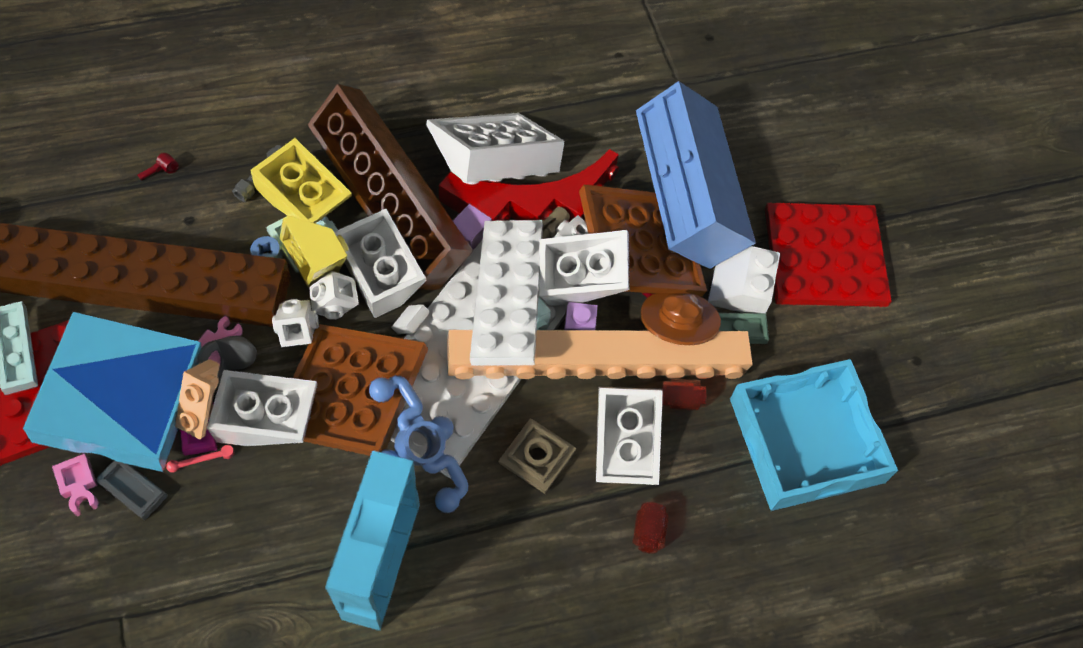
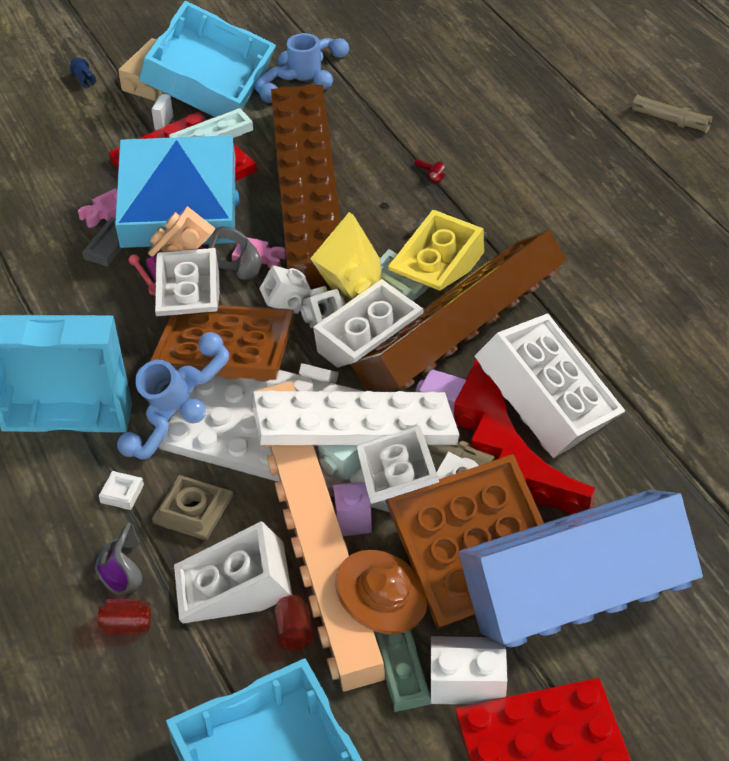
camera: 85 degrees right, 15 degrees down
none -> dark grey piece [95,522,142,595]
none -> white tile [99,471,144,510]

